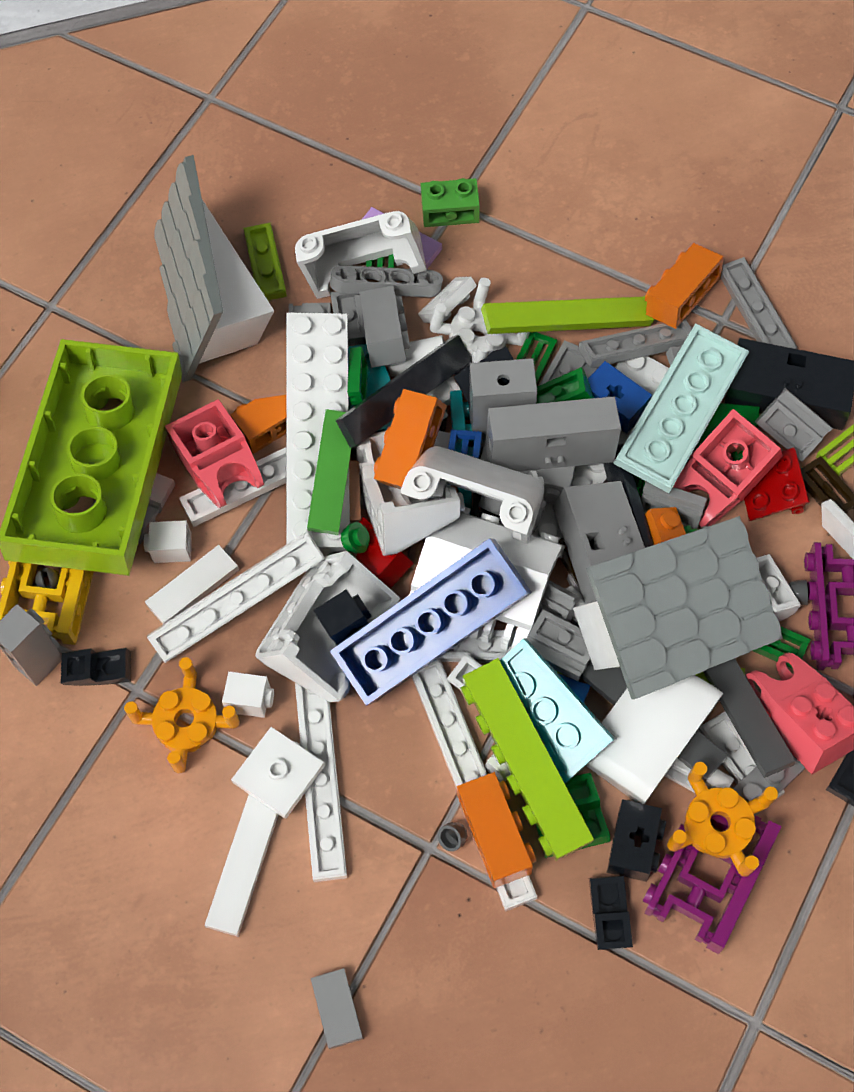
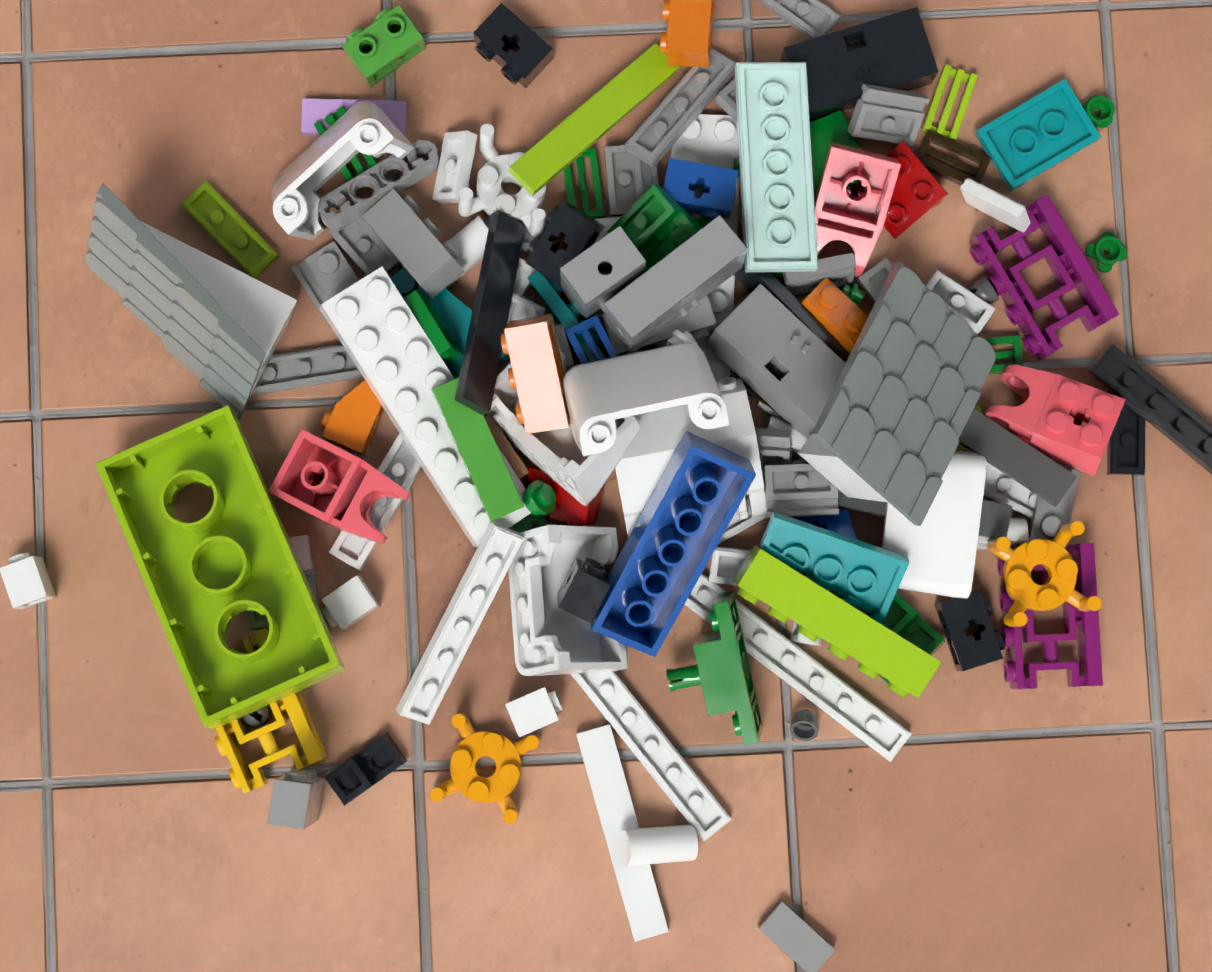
camera: 40 degrees left, 20 degrees up
white tile [145,545,239,624] -> none
white plate [231,727,325,819] -> none
orange brick [457,772,536,888] -> none
black slope [589,876,633,950] -> none
none -> light grey tile [251,345,364,396]
none -> black brick [473,3,554,88]
none -> white brick [620,825,698,866]
none -> green brick [666,590,763,746]

